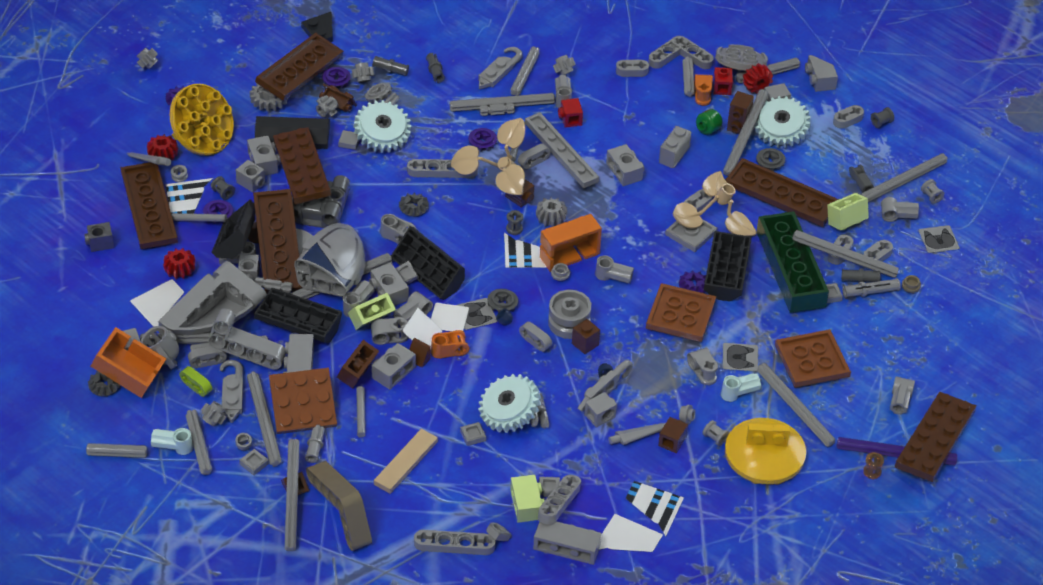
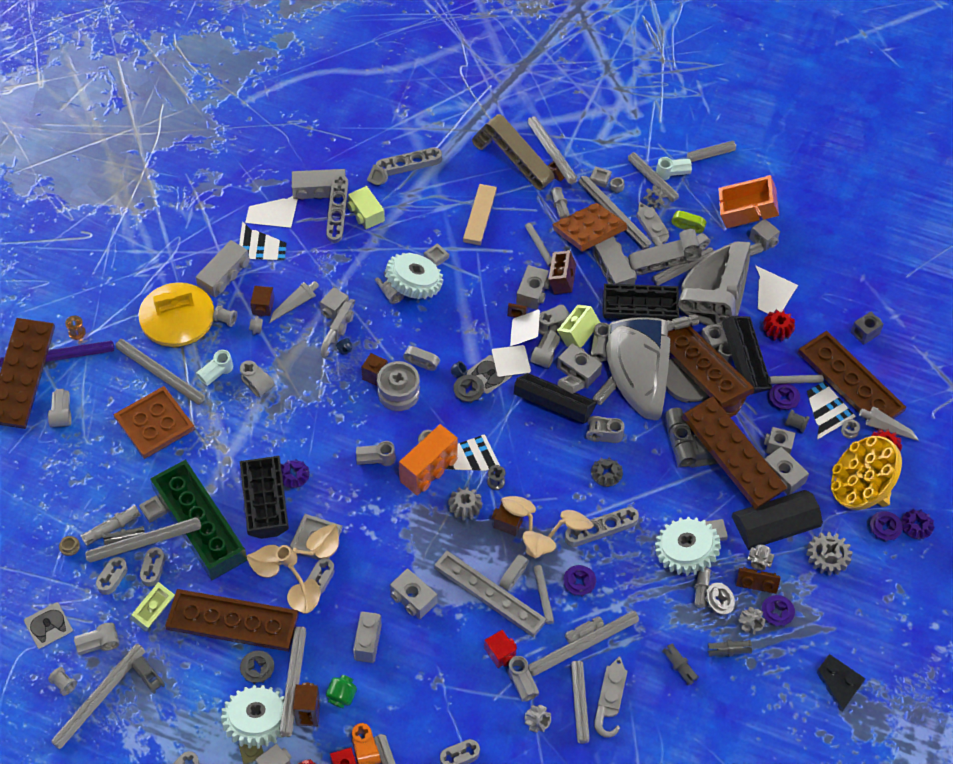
camera: 160 degrees right, 10 degrees up
light grey helmet [140,326,179,369] -> none
reddish brown plate [255,33,344,101] -> none
orange piece [431,330,470,359] -> none
light grey tile [539,477,560,497] -> none
dark orange plate [646,283,716,342] -> none
sticker [723,343,758,371] -> none
none -> light grey brick [196,240,250,298]

